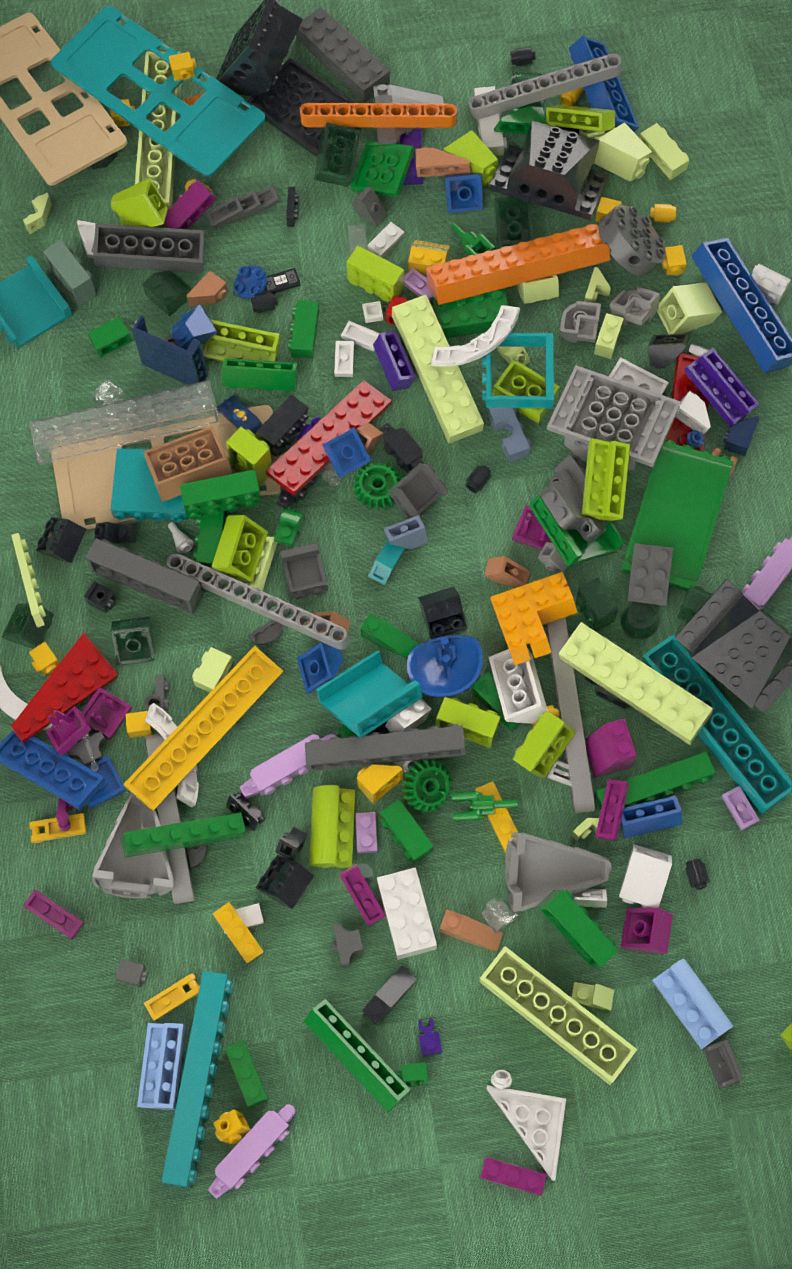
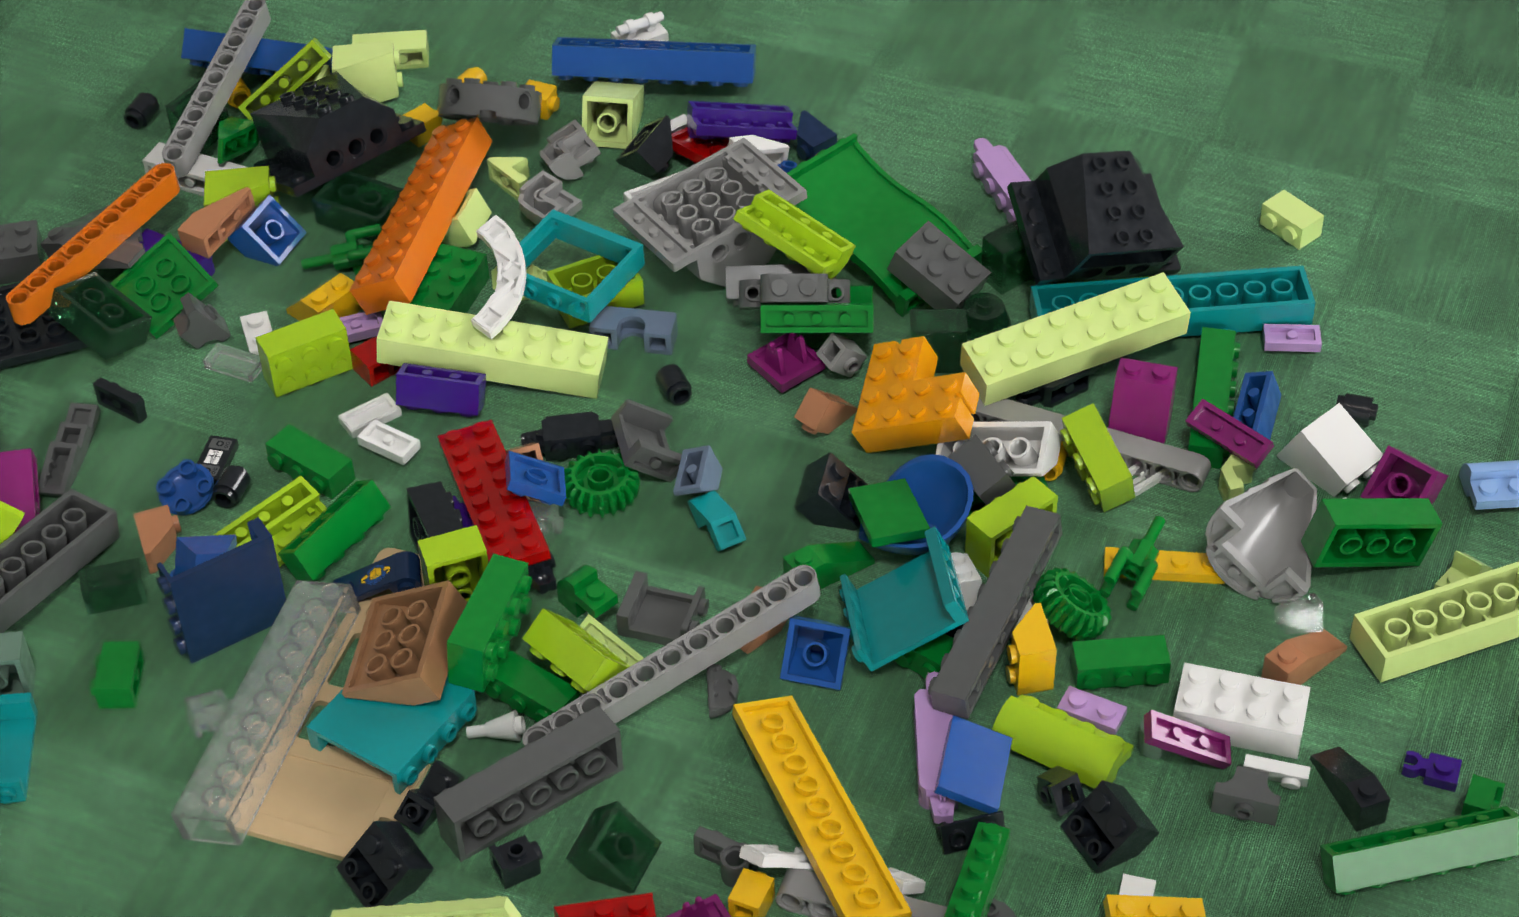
camera: 60 degrees left, 25 degrees down
yellowish green brick [192,647,233,693] -> none
white plate [362,301,383,323] -> none
yellowish green brick [594,313,624,359] -> none
none -> green tile [848,478,930,547]
none -> blue tile [934,715,1012,814]
none -> dark grey brick [948,434,1016,505]
none -> white plate [1244,754,1311,789]

